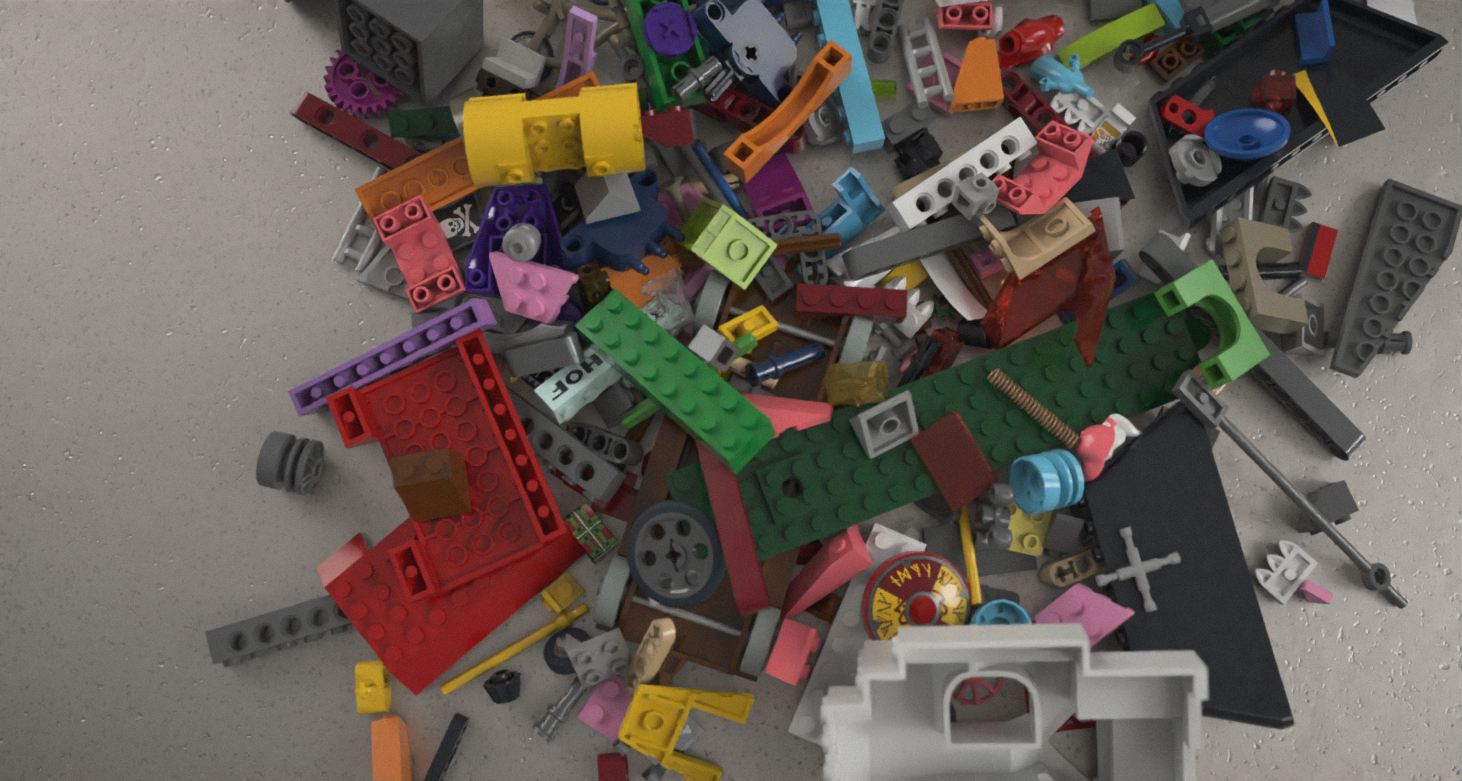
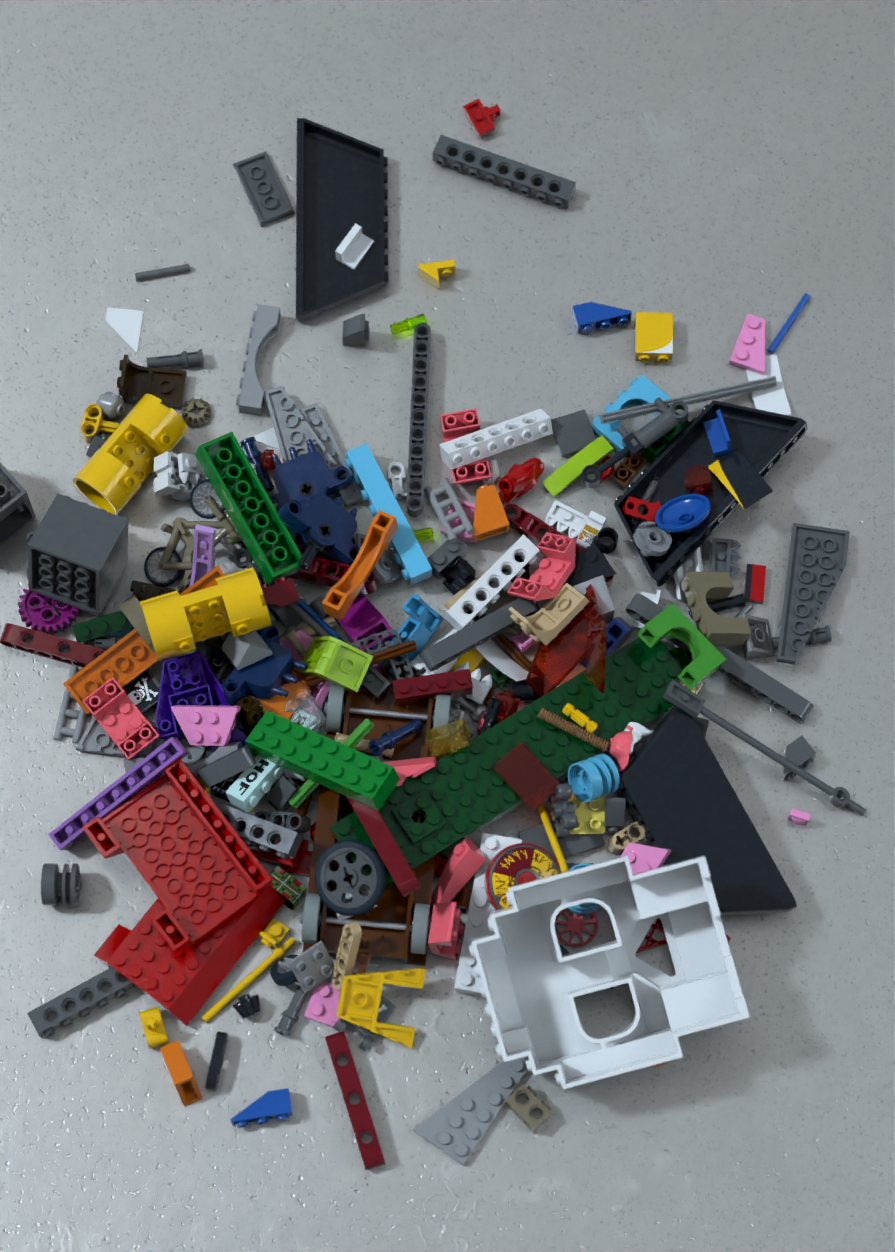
camera: 15 degrees left, 10 degrees down
reddish brown slope [390,448,472,522] -> none
white panel [482,37,546,89] -> none
light grey head [502,223,542,262] -> none
dark purple tile [642,2,697,58] -> none
dark grey pin [671,56,722,102] -> none
brick [688,324,740,373] -> none
yellow slope [718,305,779,354] -> none
light grey slope [849,390,919,459] -> none
dark grey tile [914,491,962,525] -> none
light grey brick [952,172,1000,221] -> none
medium azure piece [1029,54,1094,99] -> none
light grey piece [1095,527,1181,612] -> none
white plate [1255,540,1318,605] -> none
none -> yellow axle [562,703,598,733]

